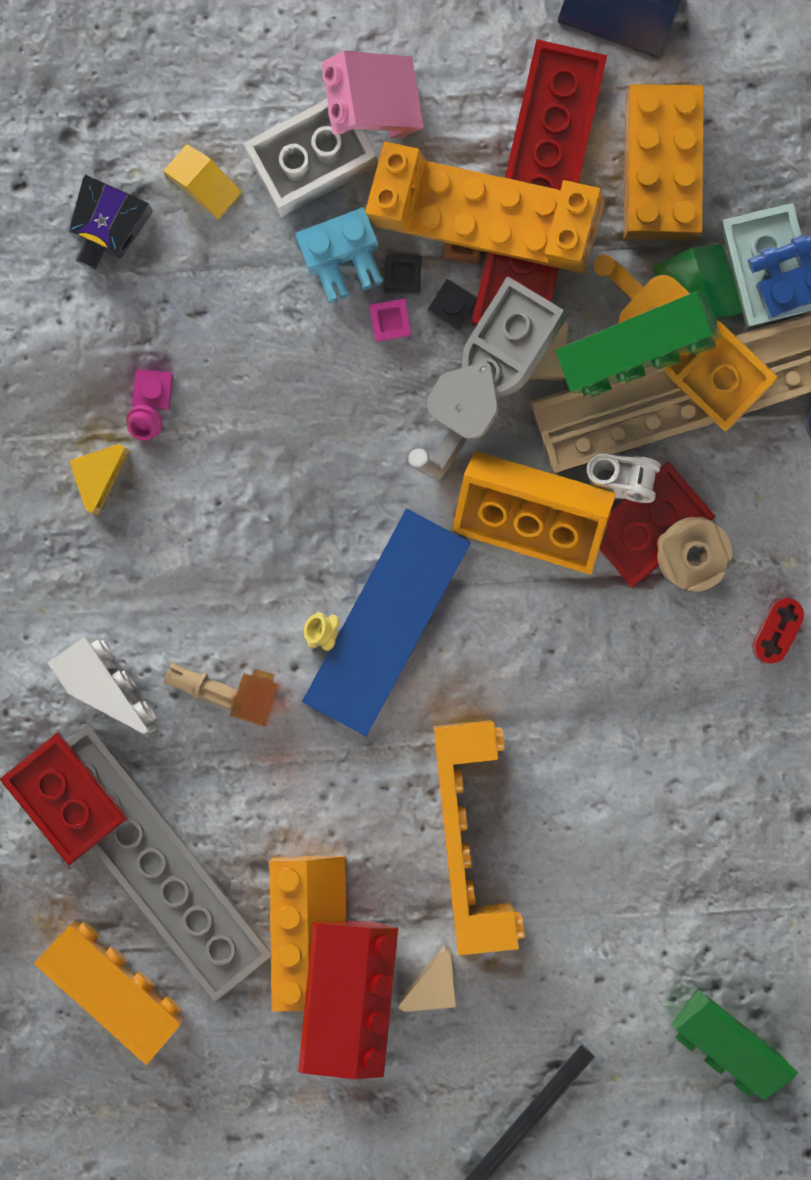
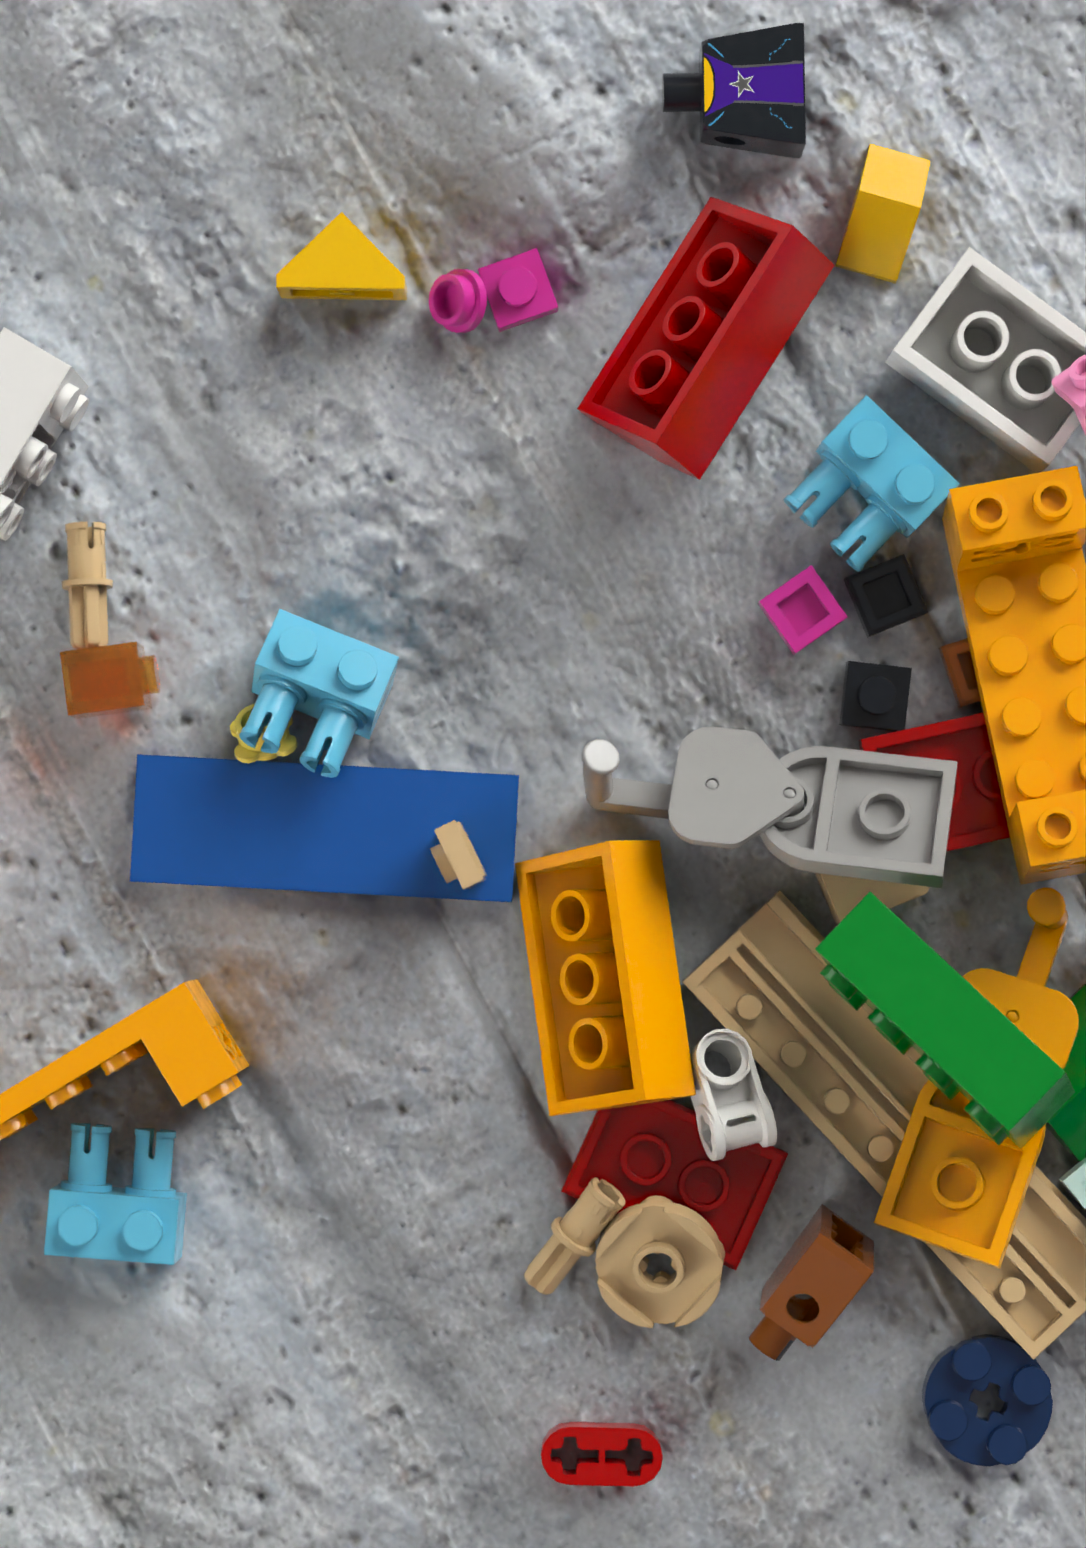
camera: 60 degrees right, 0 degrees up
none -> medium azure brick [44,1123,187,1265]
none -> medium azure brick [239,609,399,778]
none -> tan plate [430,820,487,890]
none -> tan axle [524,1177,625,1295]
none -> red slope [577,197,835,480]
none -> dark orange torso [749,1204,874,1361]

